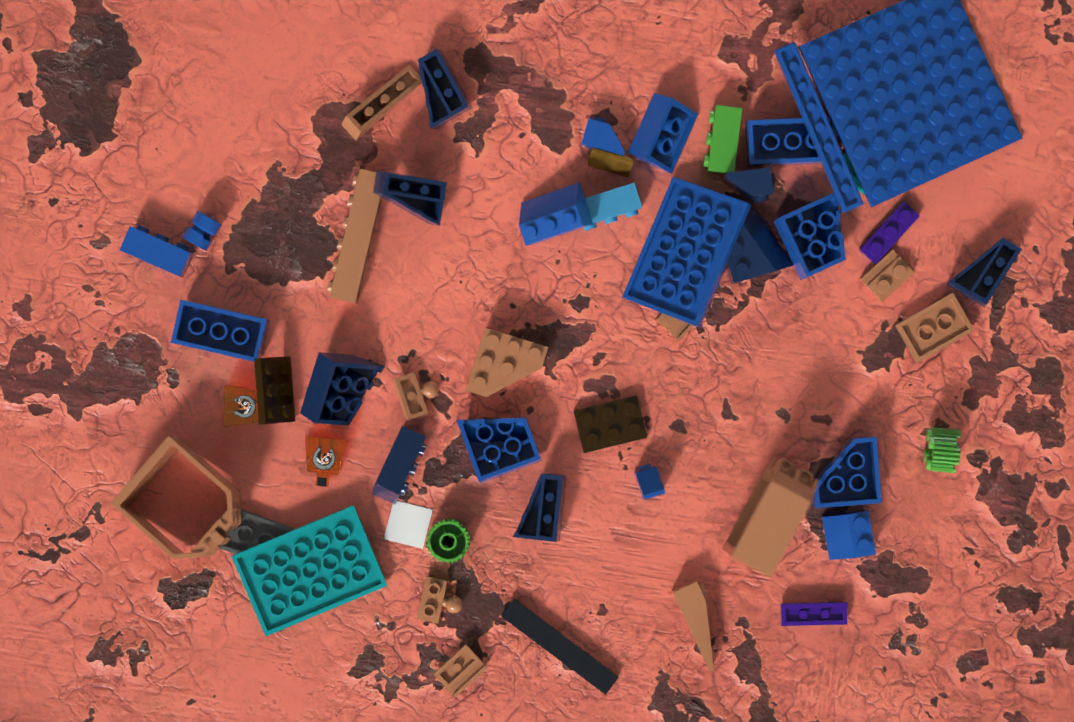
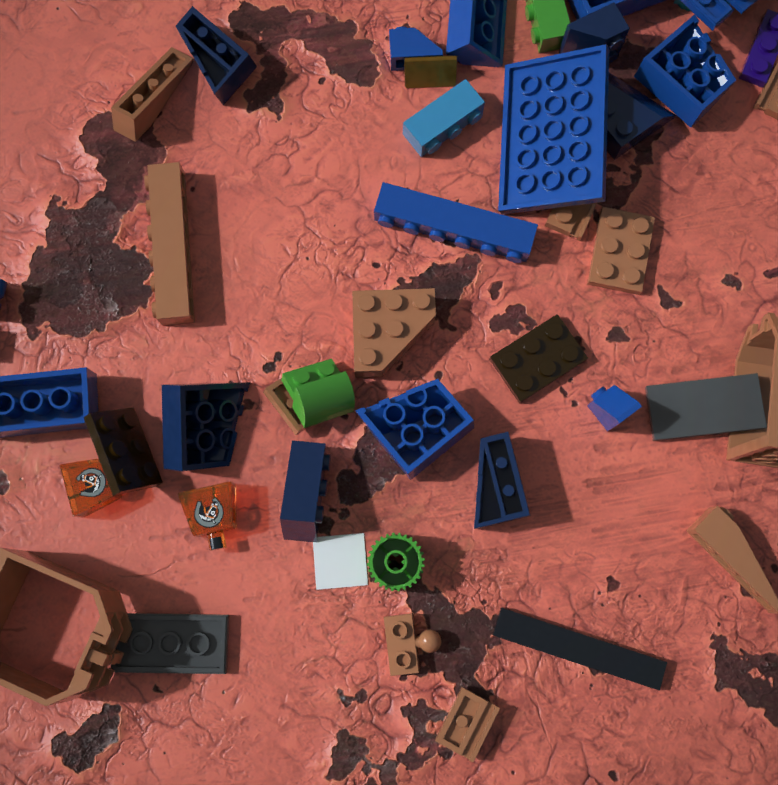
camera: 20 degrees left, 10 degrees down
teal plate [231,504,387,637] -> none
dark blue wedge [373,171,447,226] -> none
blue slope [519,182,593,246] -> none
none -> bright green brick [281,358,355,428]
none -> blue brick [374,182,538,263]
none -> nougat plate [587,207,655,295]
none -> dark grey tile [645,373,767,441]

